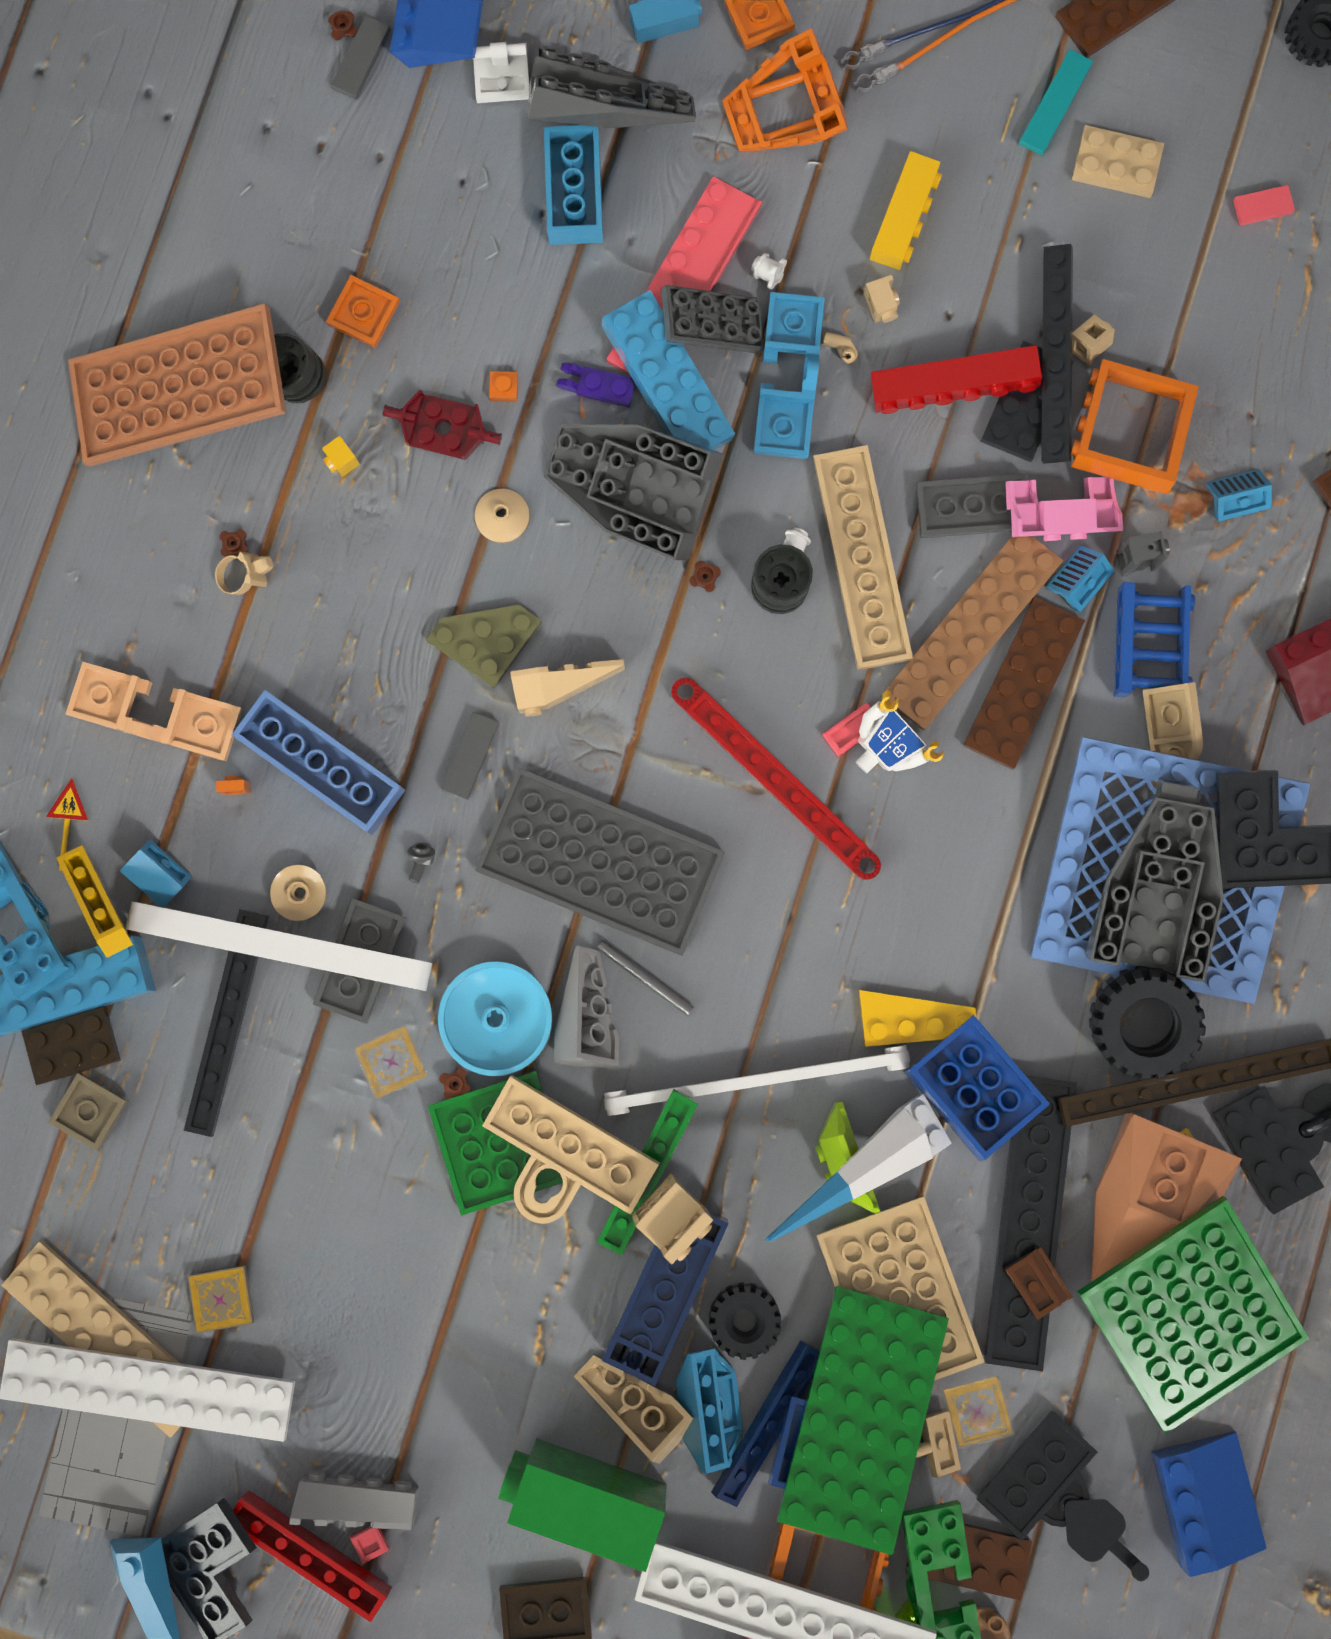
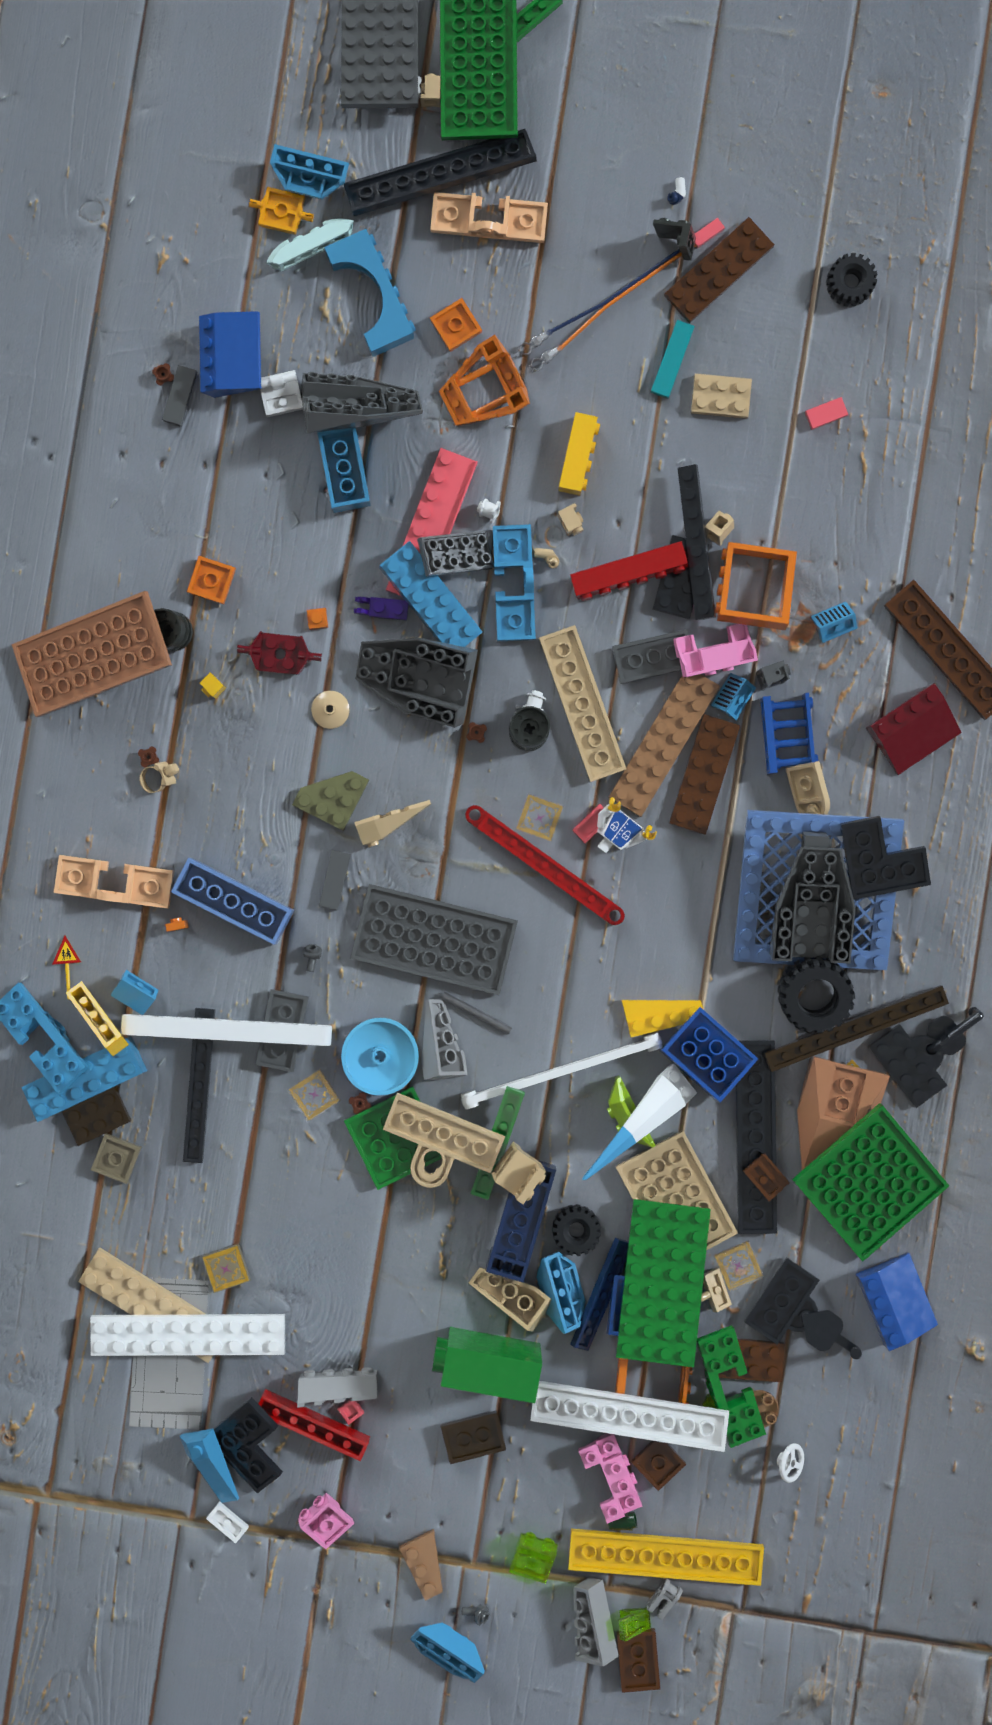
camera: 15 degrees left, 5 degrees up
tan dish [270,865,326,921] -> none
none -> clear tile [516,793,564,842]

